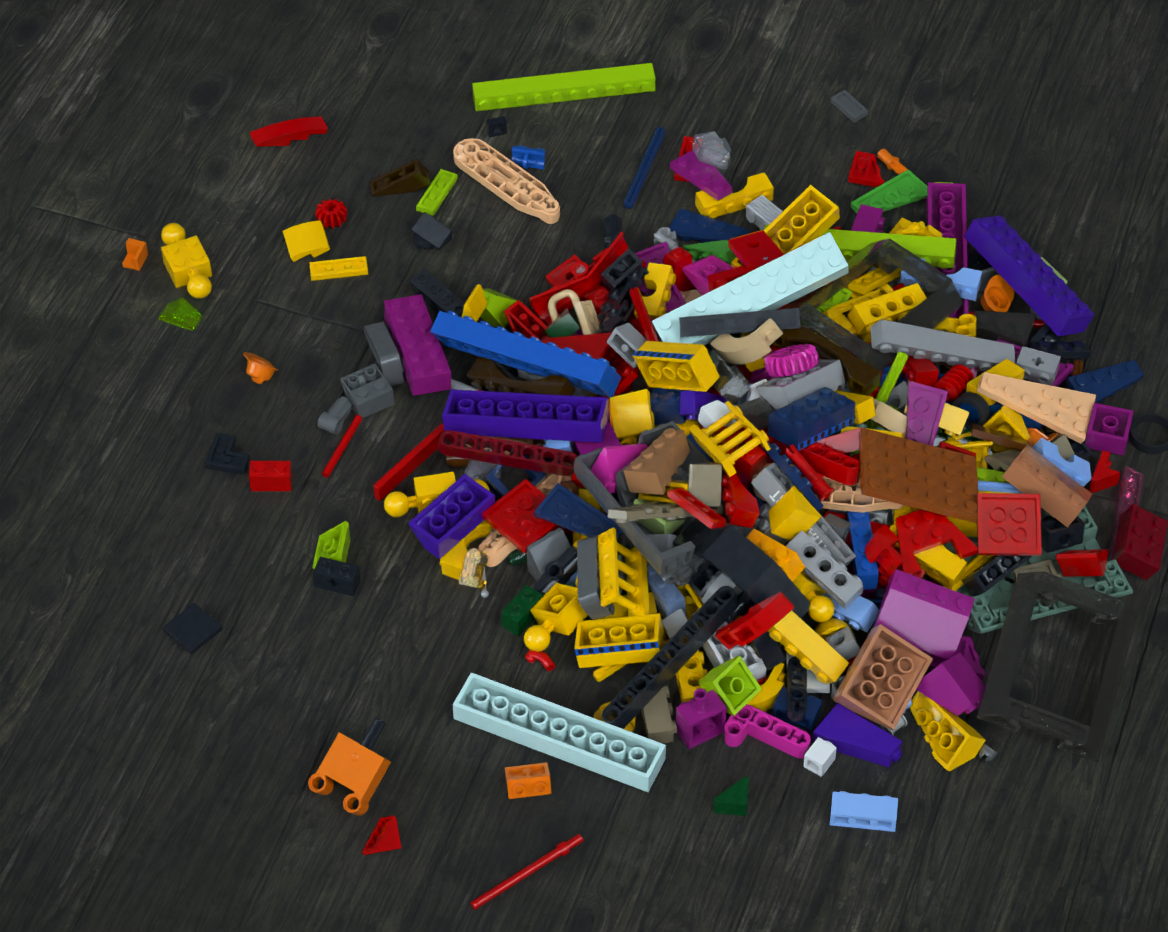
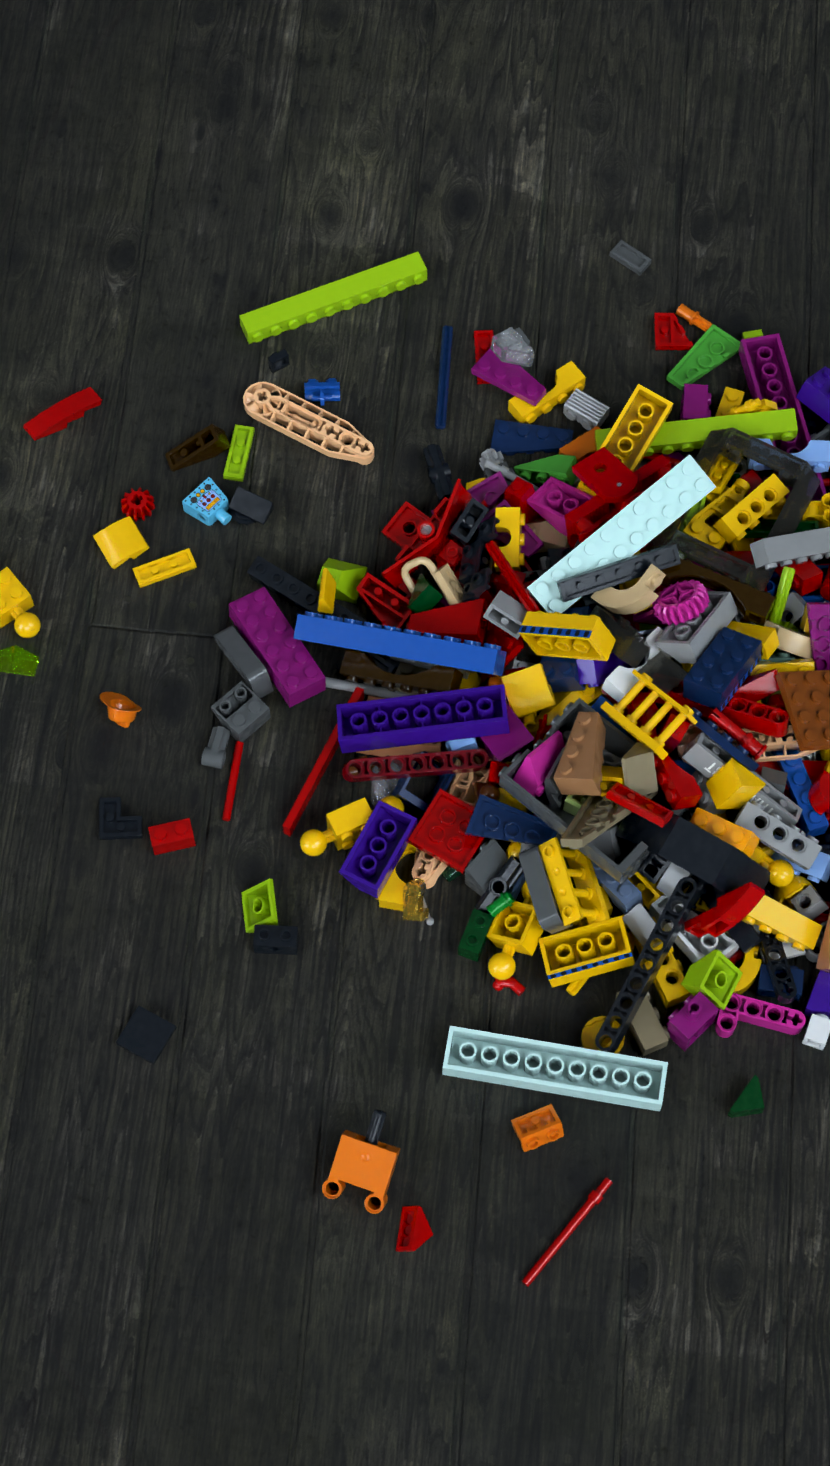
camera: 15 degrees left, 15 degrees up
none -> medium azure torso [182,477,232,526]
none -> green pin [486,891,515,917]

